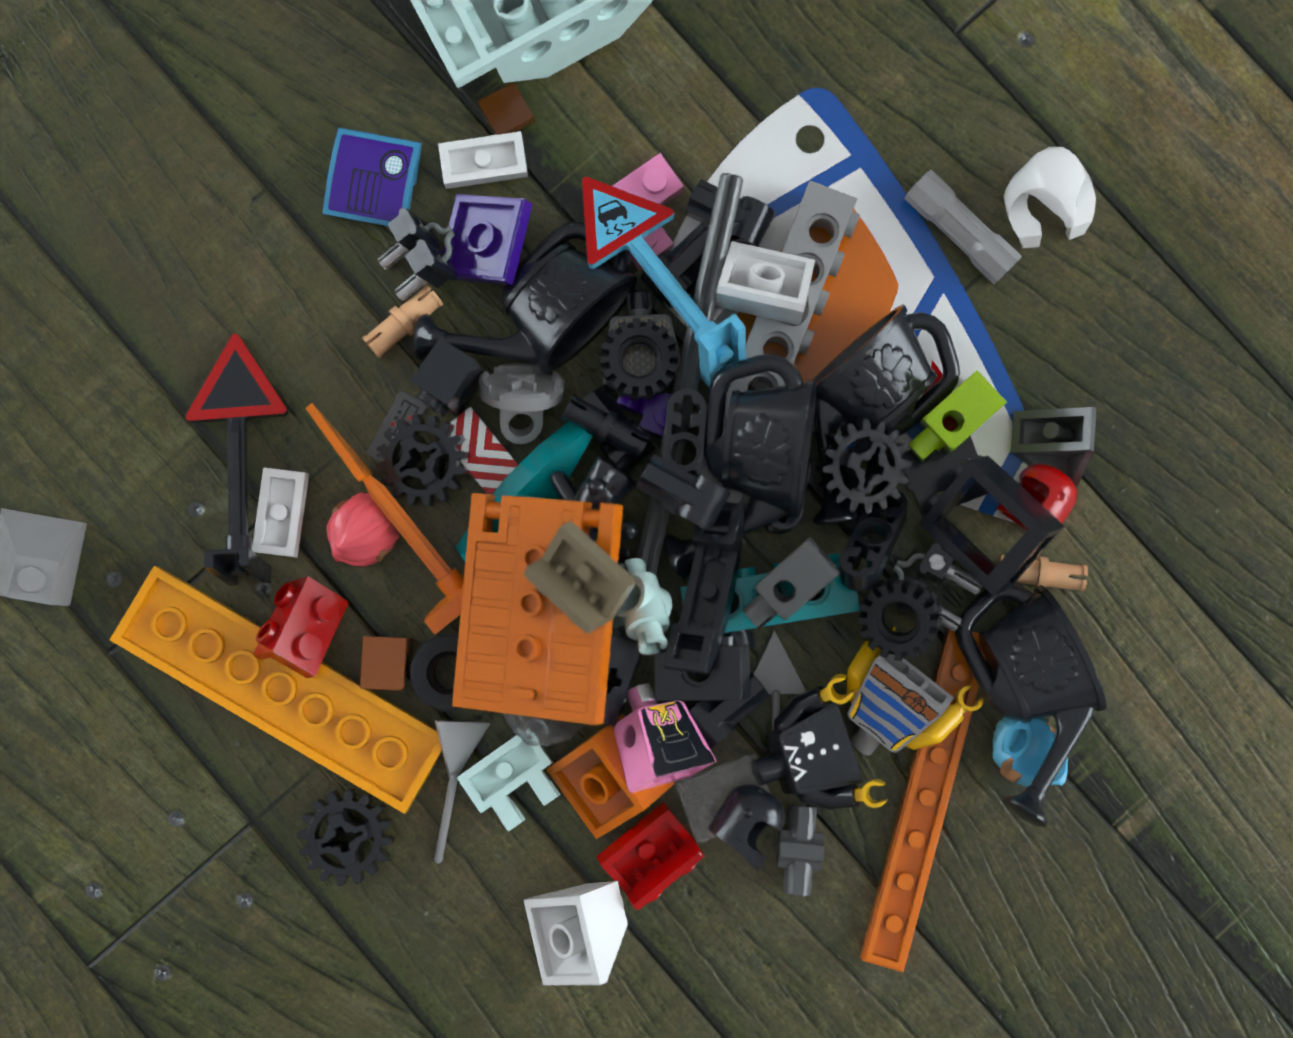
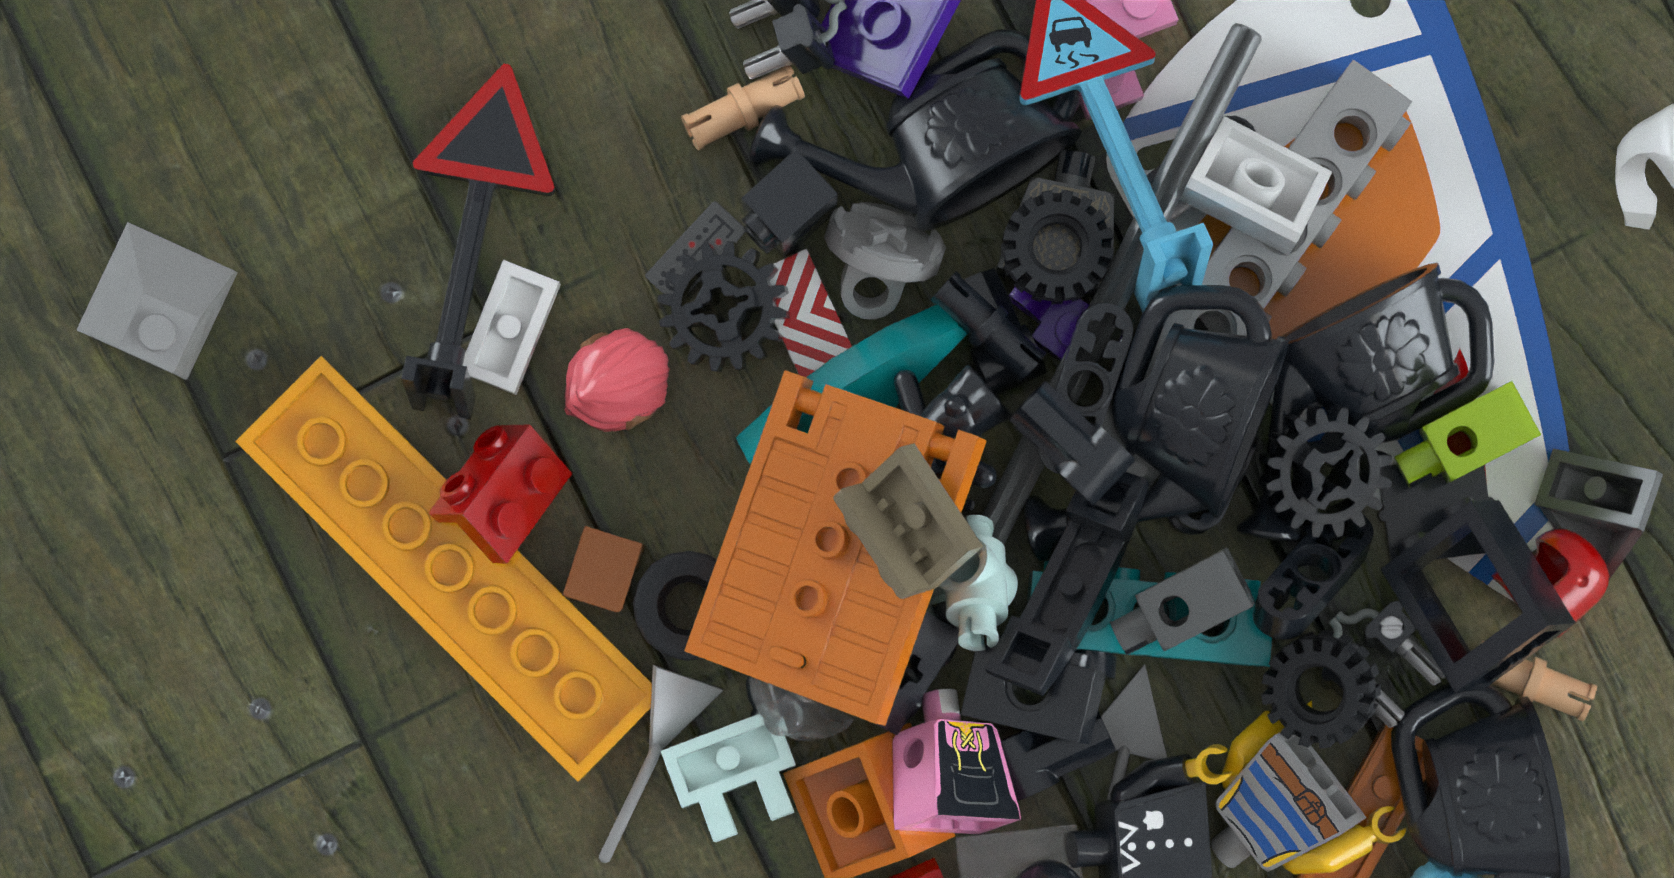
camera: 10 degrees right, 0 degrees up
black gear [297,788,395,886] -> none
orange piece [305,403,464,635] -> none
black piece [640,223,709,309] -> none
black piece [685,179,775,247] -> none
light grey axle [904,170,1022,285] -> none

